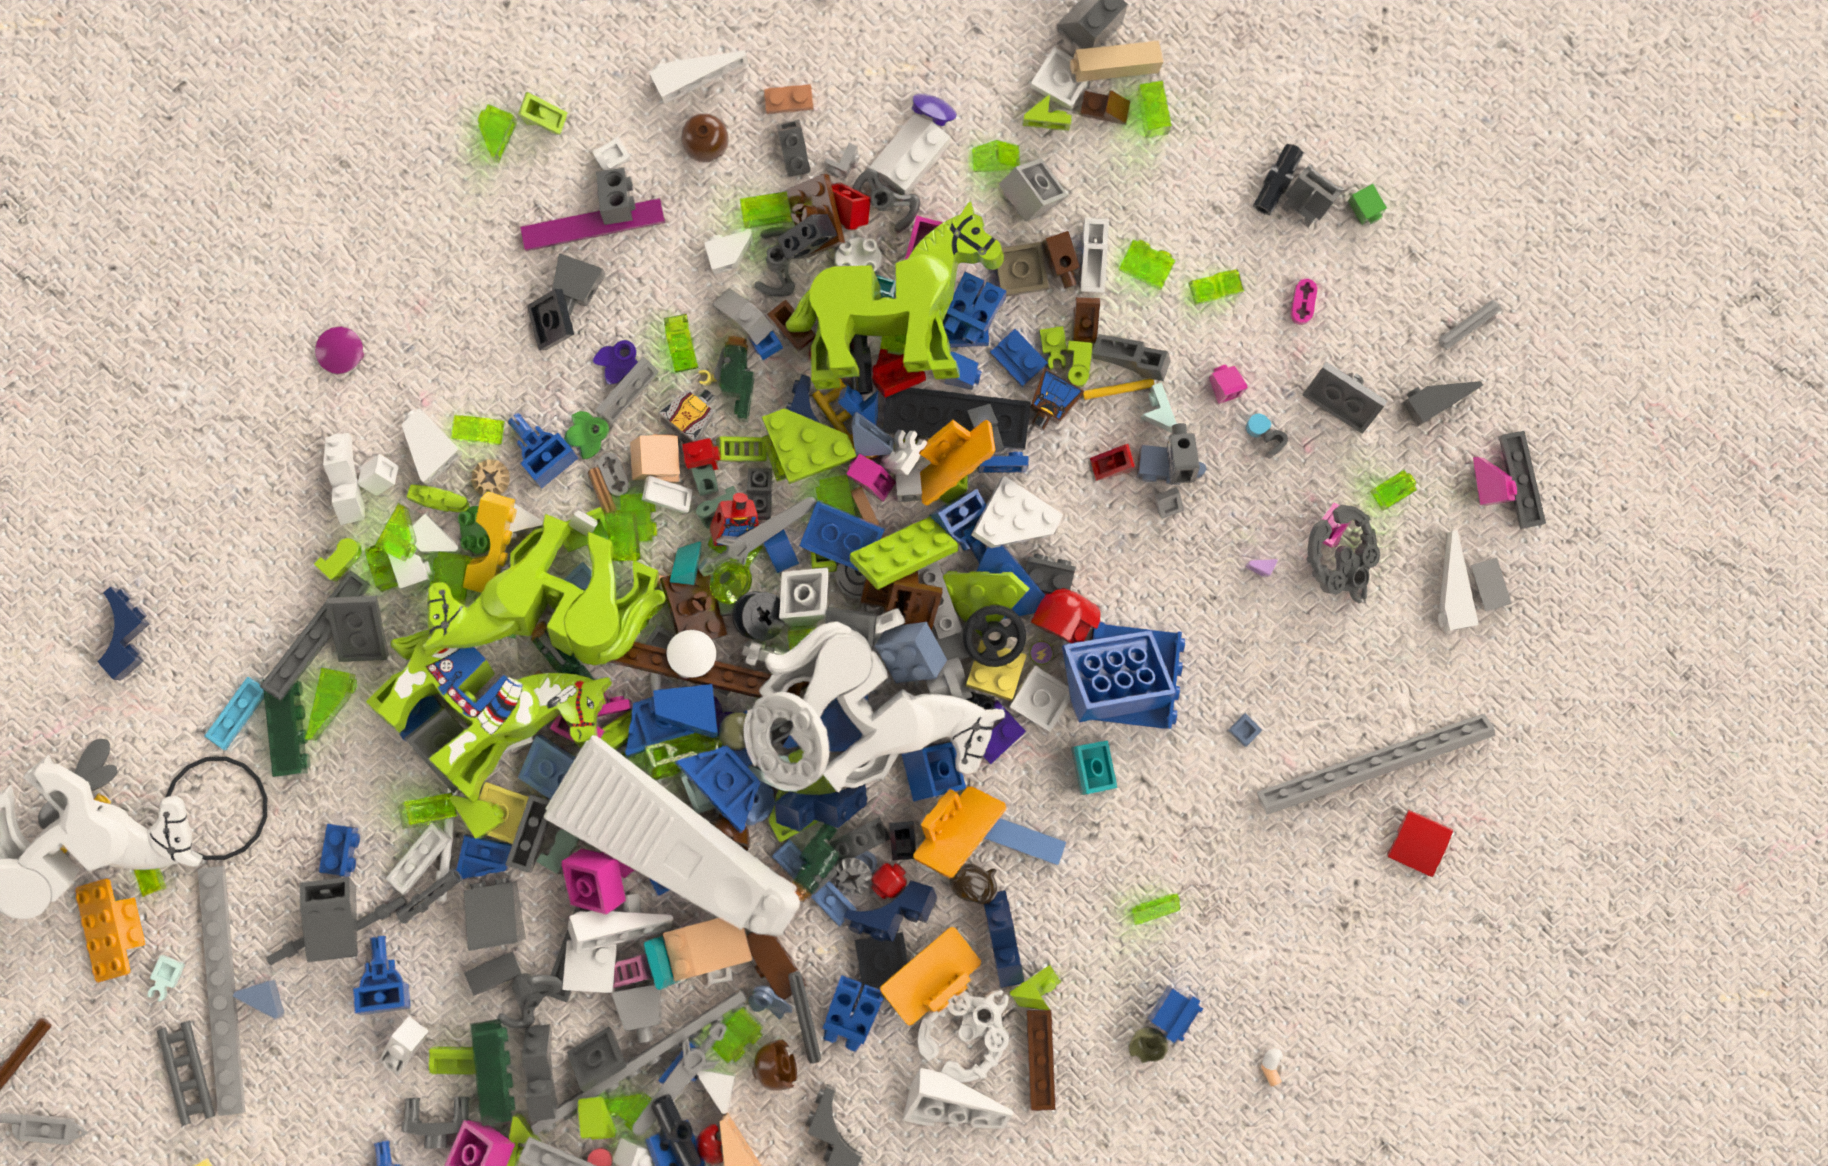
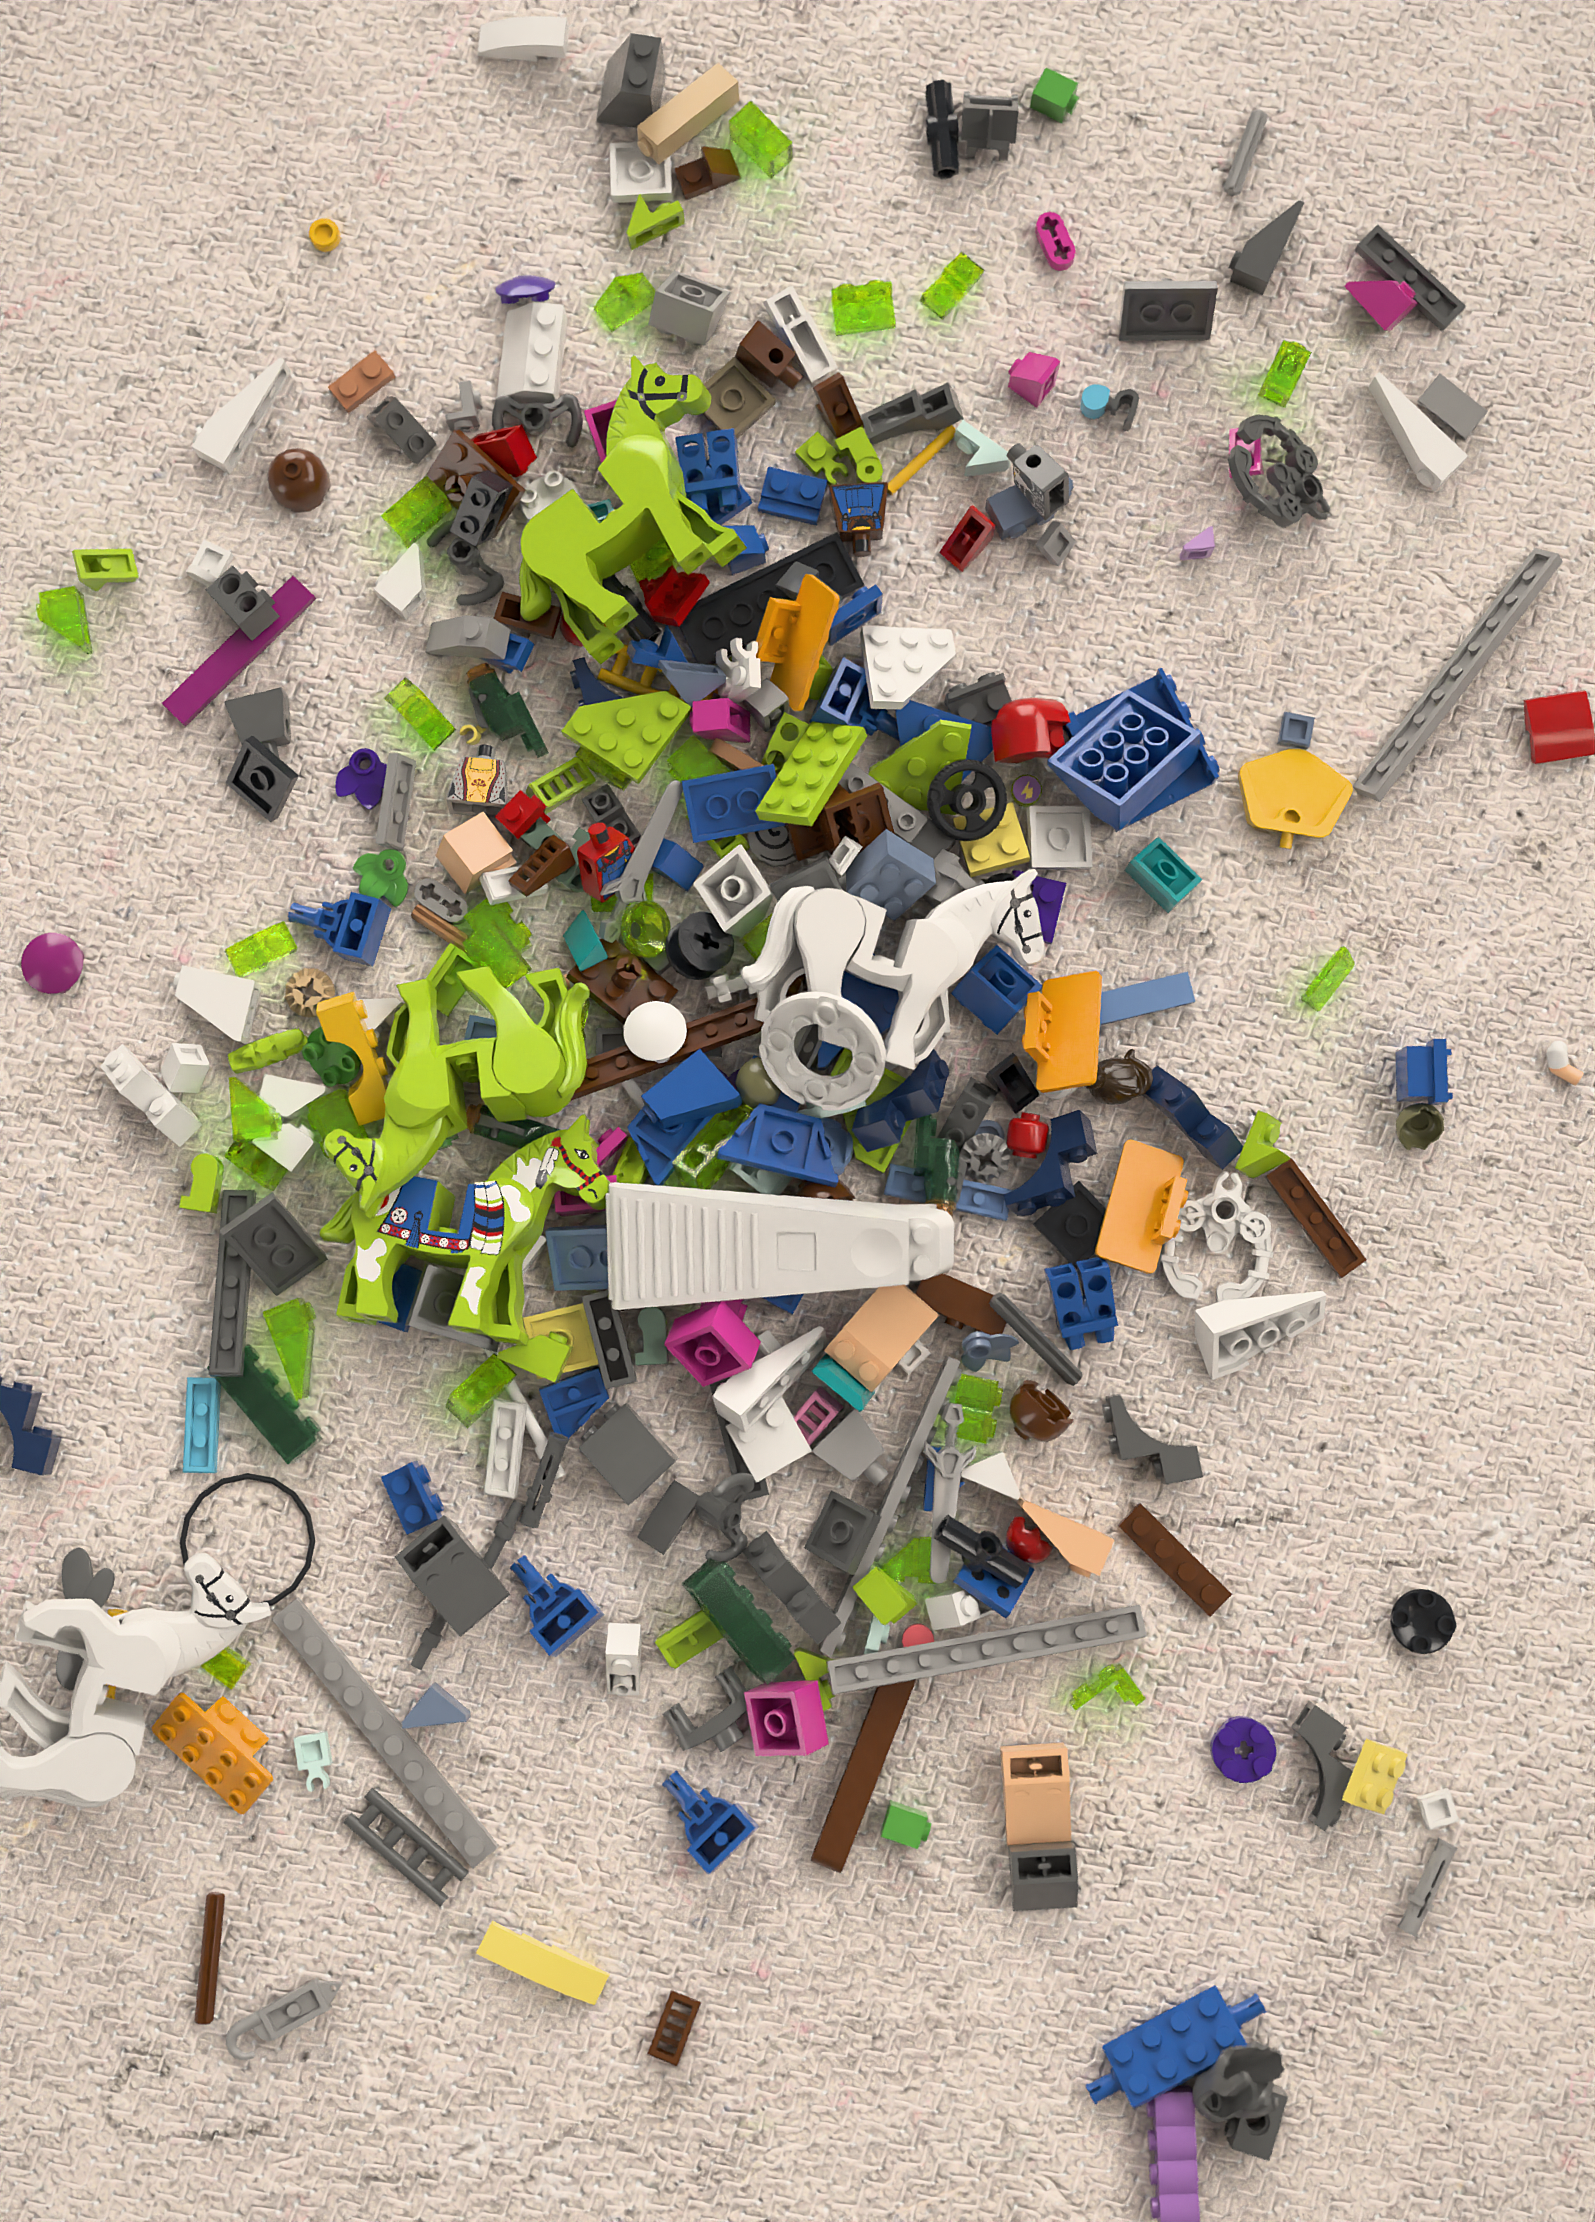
camera: 25 degrees left, 0 degrees up
white slope [569,510,598,536] -> none
none -> reddish brown slope [508,835,576,897]
none -> lime leg [761,712,809,774]
none -> light aqua plate [863,1613,890,1655]
none -> yellow animal [1238,749,1353,849]

